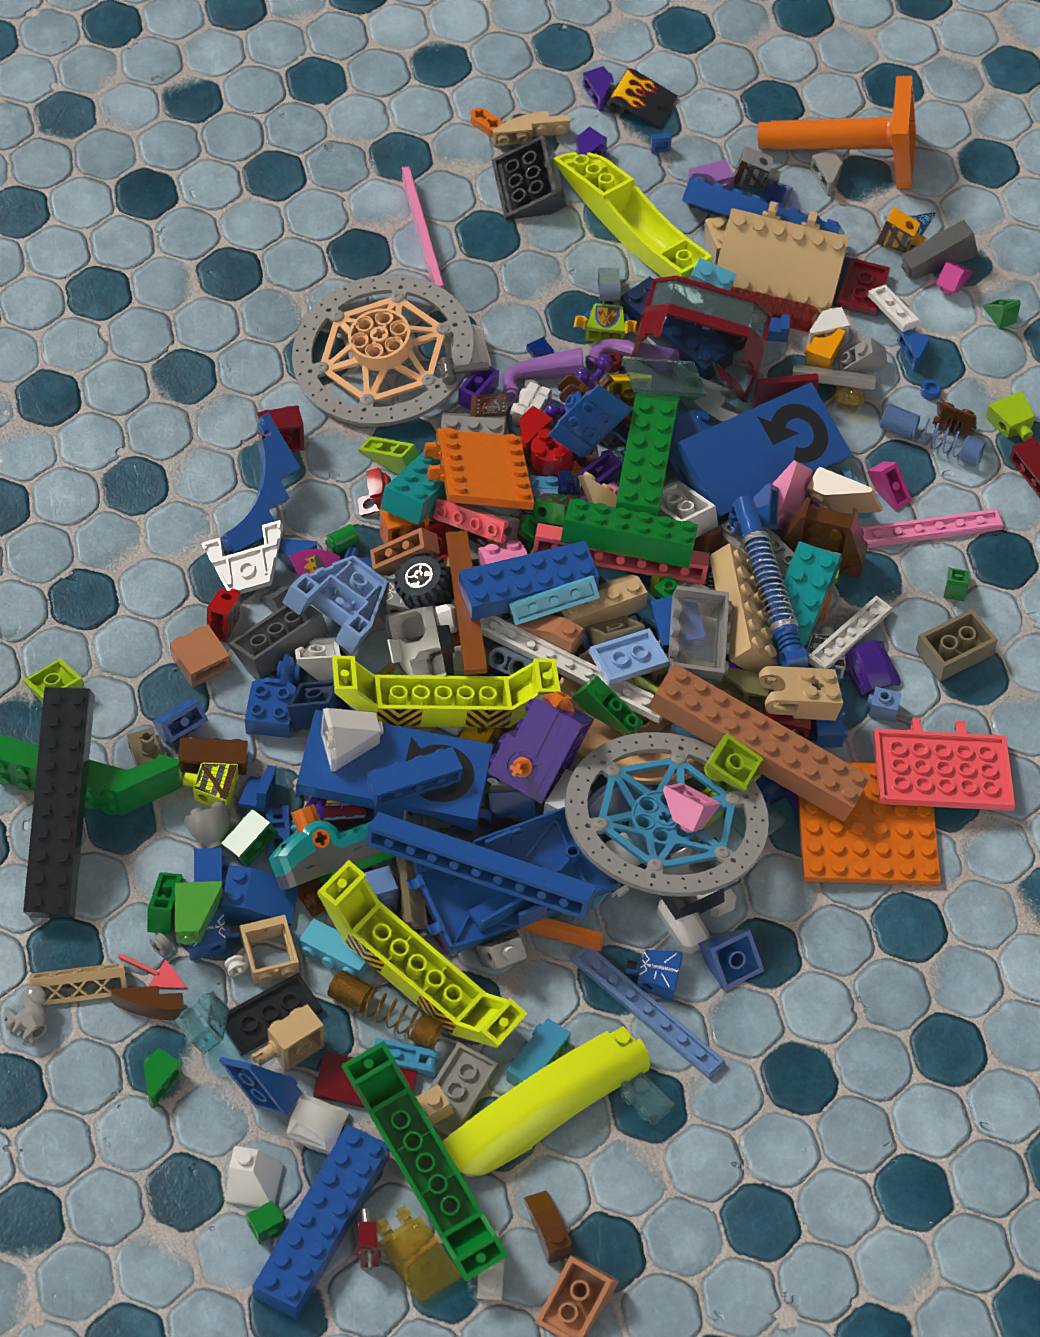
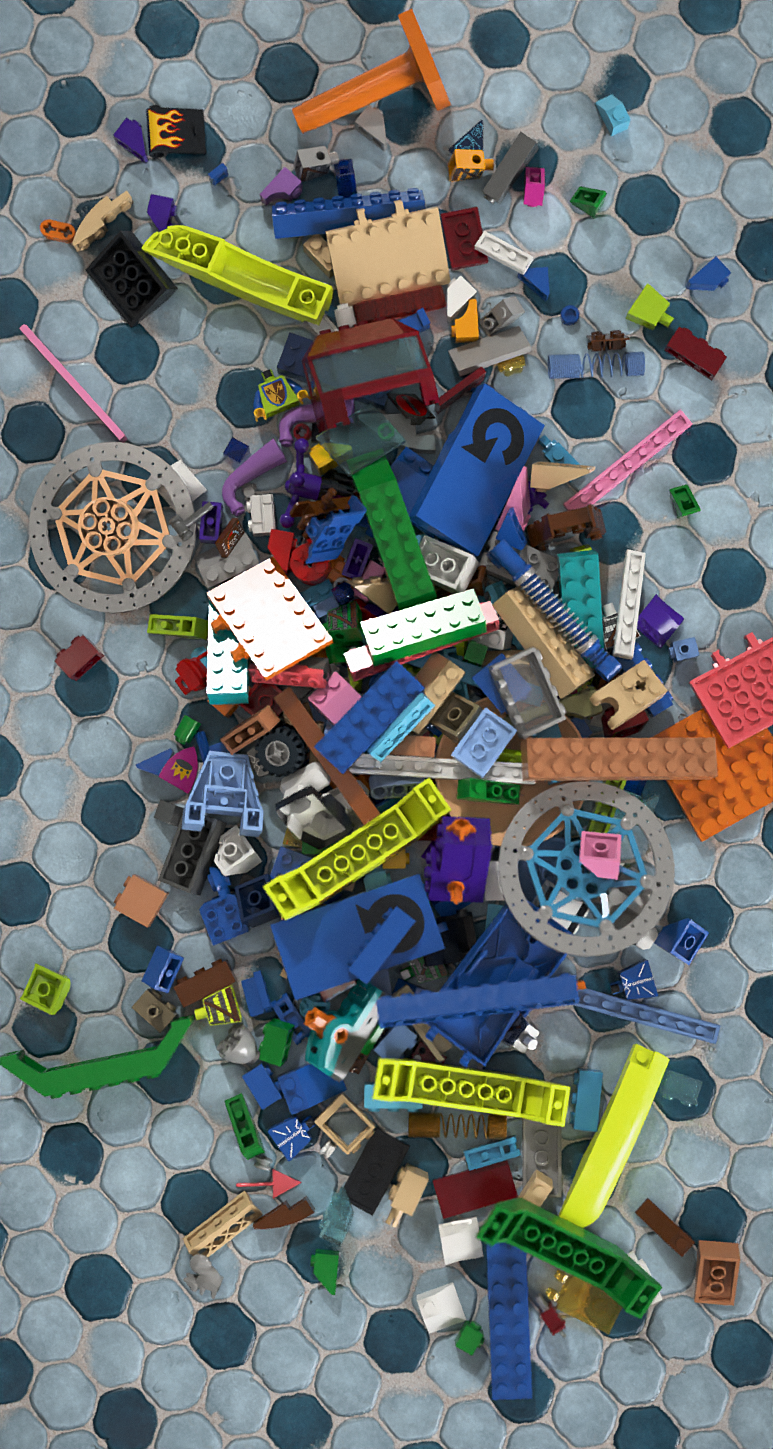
camera: 25 degrees left, 30 degrees up
black brick [23,687,95,919] -> none
bright green slope [175,881,223,945] -> none
white wing [202,520,283,594] -> none
red torso [207,588,241,642] -> none
blue slope [219,1057,302,1115] -> none
blue arch [221,413,301,555] -> none
white slope [321,708,384,772] -> none
sand blue beam [598,268,620,302] -> none
medium azure brick [689,258,737,291] -> none
lime slope [704,733,764,792] -> none
dark pink slope [868,461,912,510] -> none
dark tan brick [916,608,998,681] -> none

